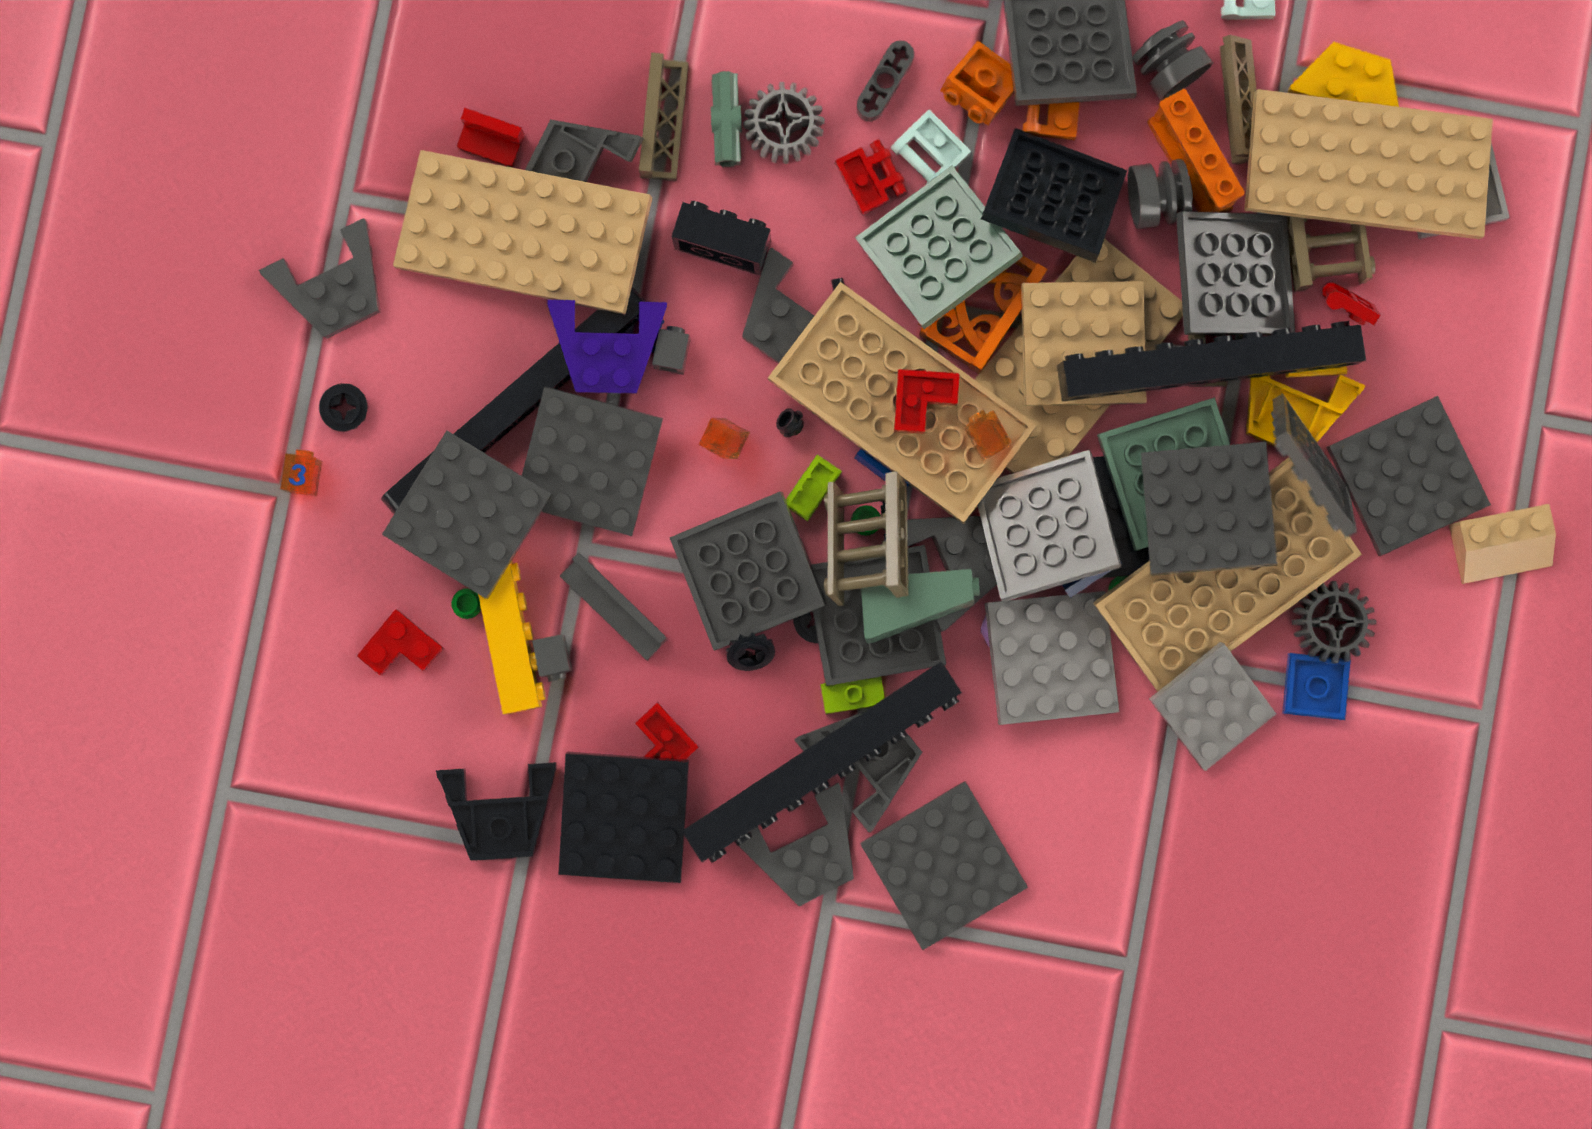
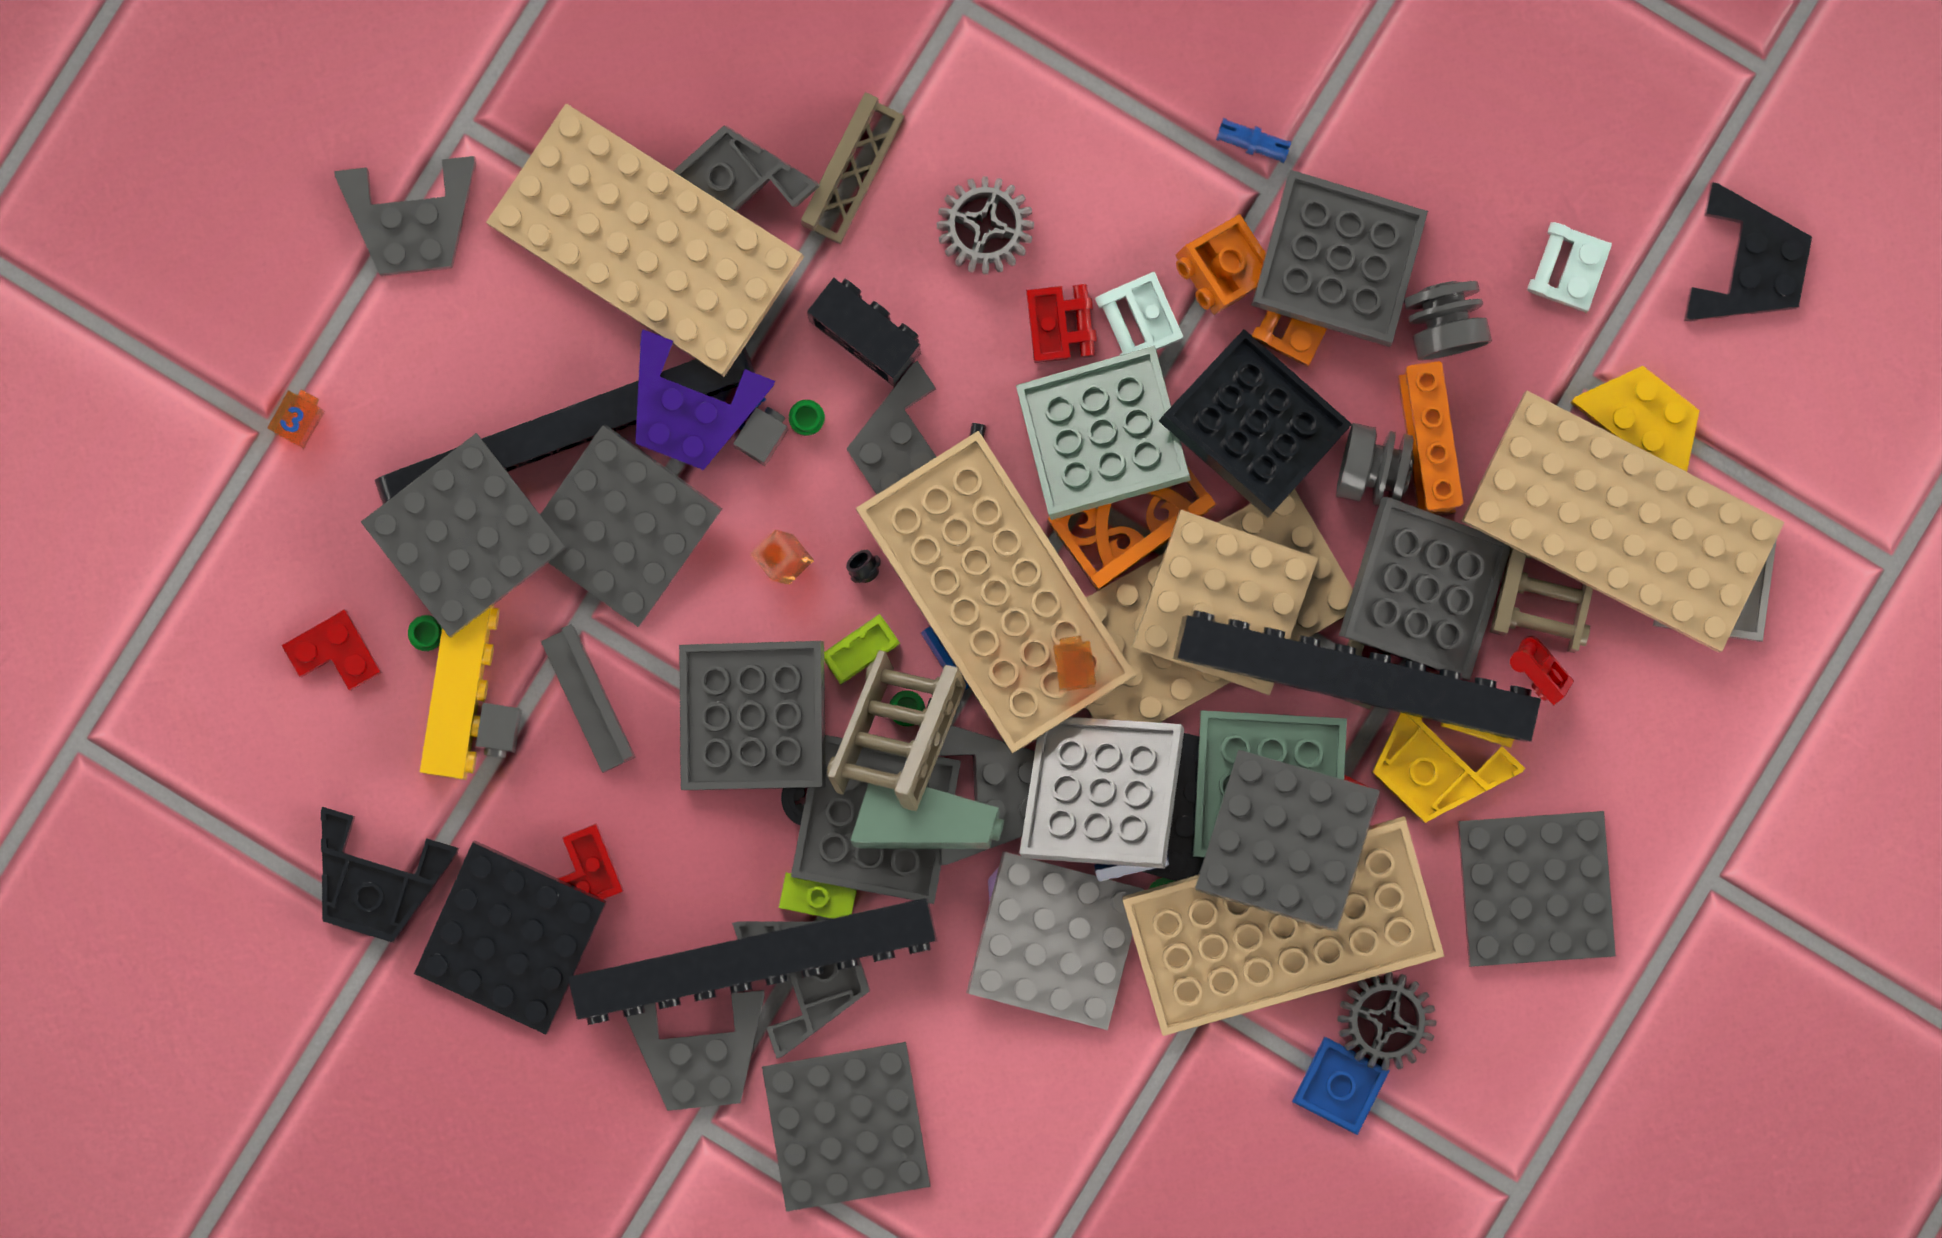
camera: 20 degrees right, 0 degrees up
black gear [319,383,369,432] -> none
red panel [457,108,525,167] -> none
sand green piece [711,72,742,167] -> none
black gear [726,632,775,671] -> none
dark grey beam [856,41,914,121] -> none
red plate [894,369,960,434] -> none
light grey plate [1149,642,1276,771] -> none
dark tan fence [1220,35,1257,165] -> none
dark grey plate [1271,393,1357,538] -> none
tan slope [1449,504,1556,584] -> none
none -> green plate [789,399,825,436]

